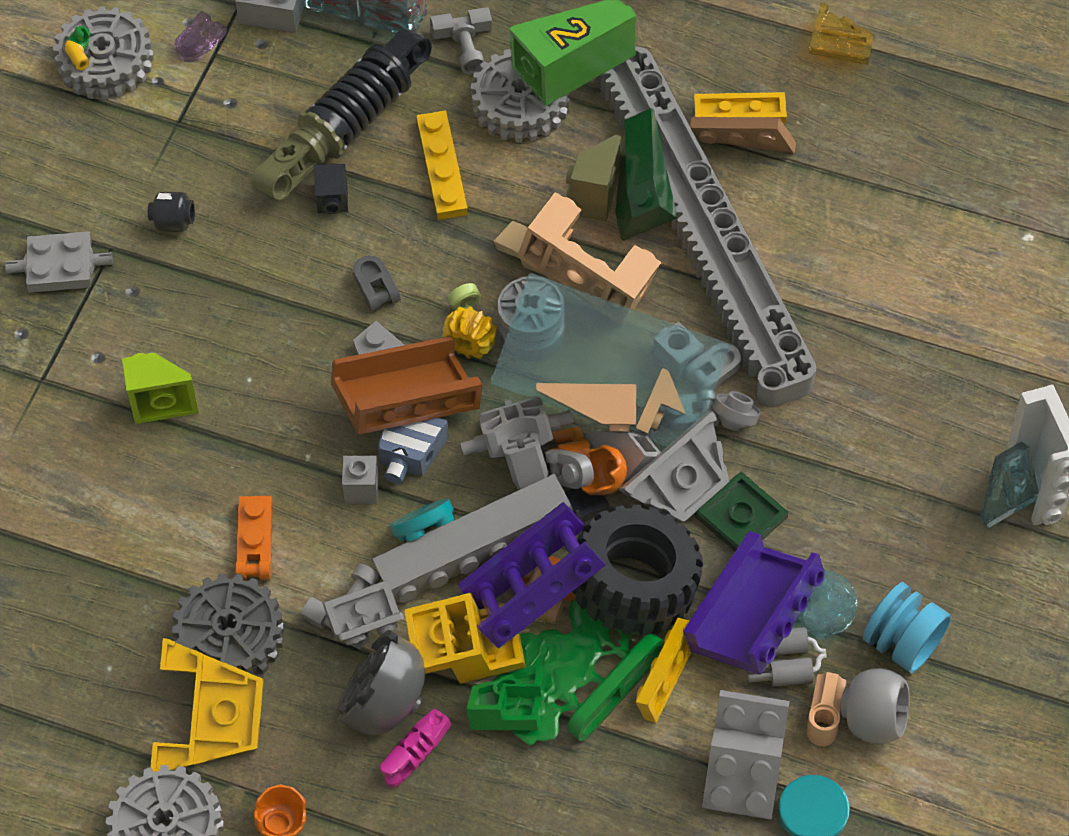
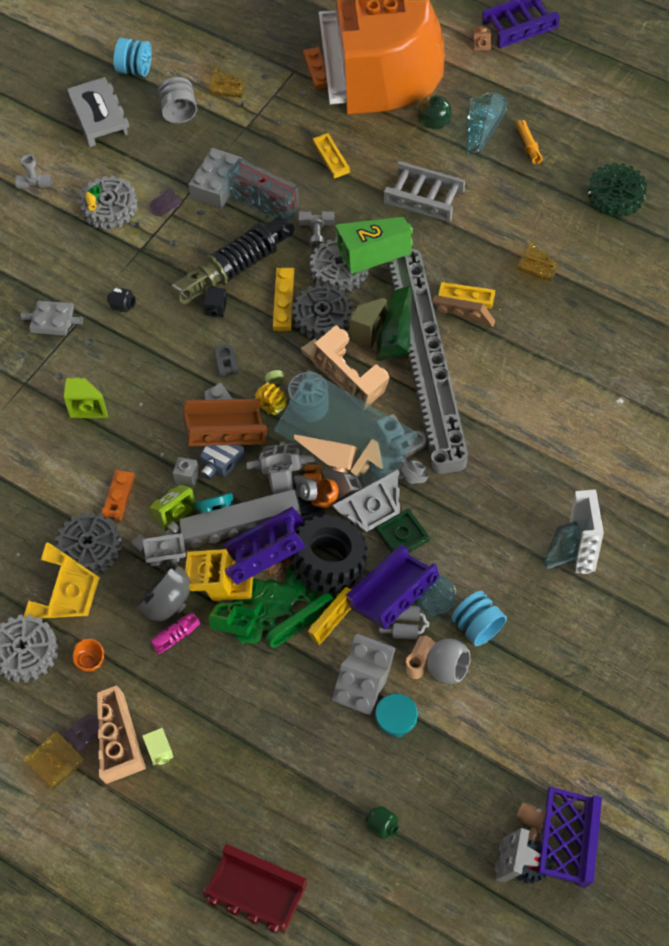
camera: 15 degrees right, 0 degrees up
none -> lime slope [149,485,197,532]
none -> dark grey piece [292,284,352,340]

